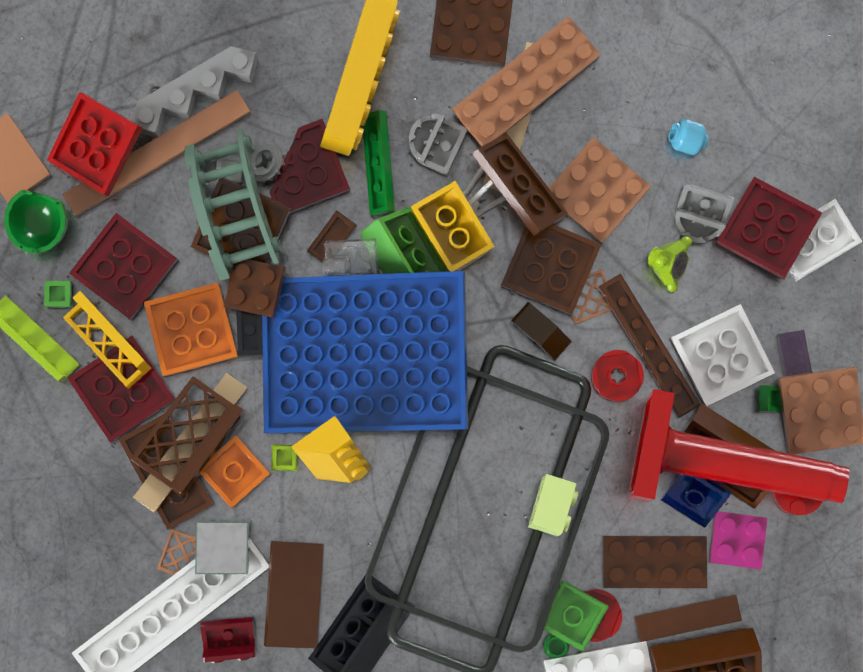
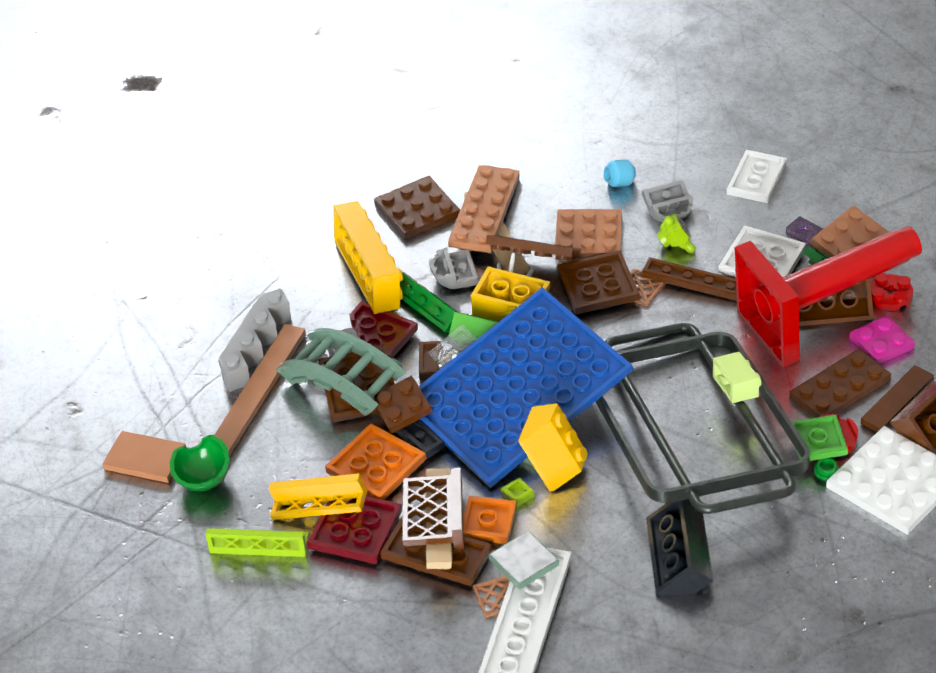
camera: 30 degrees left, 40 degrees down
bright green plate [44,281,72,308] -> none
red plate [47,92,143,196] -> none
dark red plate [69,213,178,320] -> none
dark red bracket [200,617,256,663] -> none
reddish brown tile [264,541,323,649] -> none
dark brown slope [511,302,572,360] -> none
red plate [592,350,644,402] -> none
clear blue slope [661,474,731,528] -> none
dark red plate [717,176,822,280] -> none

